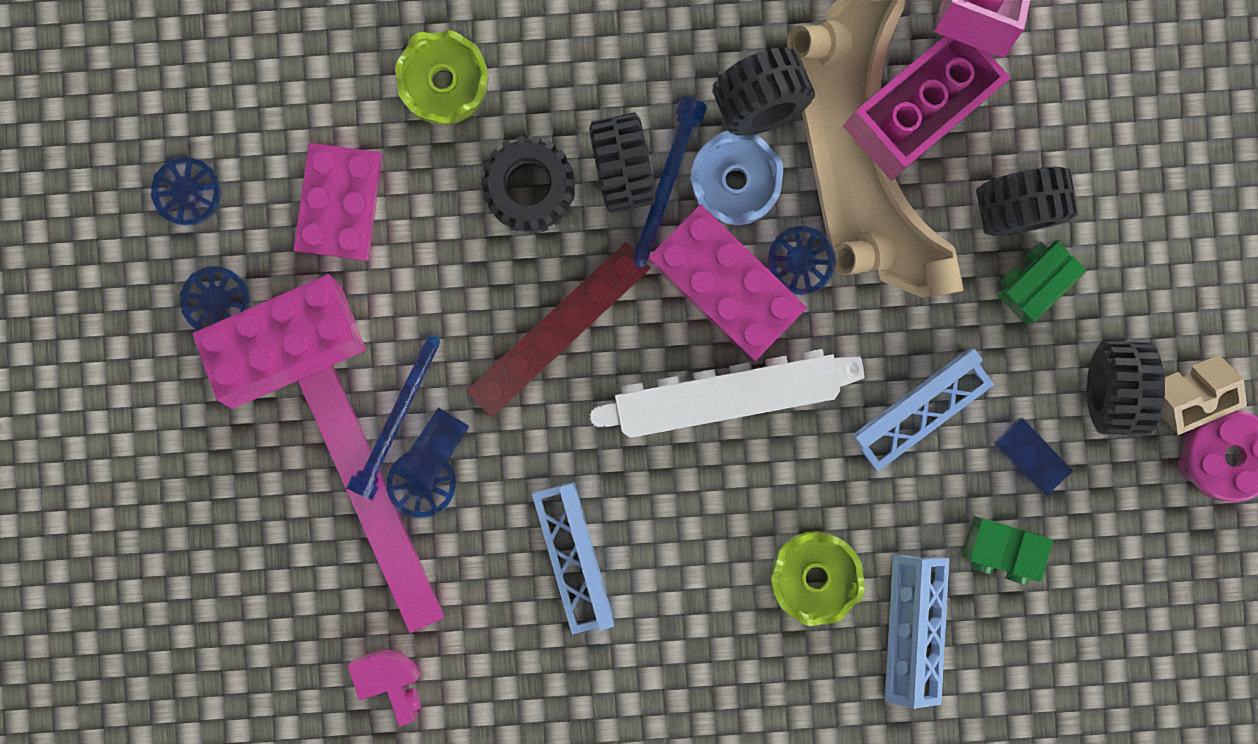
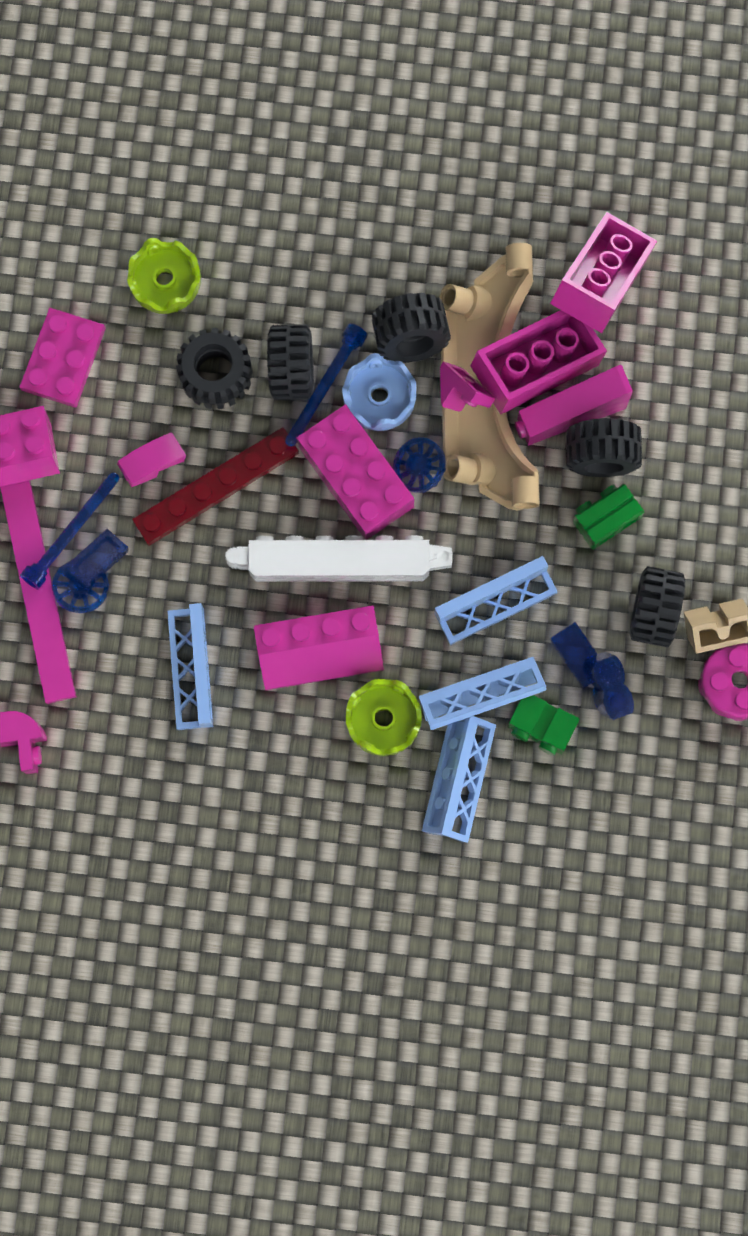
camera: 15 degrees right, 10 degrees down
none -> dark pink slope [117,432,186,488]
none -> dark pink slope [254,606,384,691]
none -> light blue fence [419,657,546,730]
none -> dark pink slope [440,361,496,412]
none -> dark pink slope [515,364,633,446]
none -> clear blue brick [584,652,634,720]

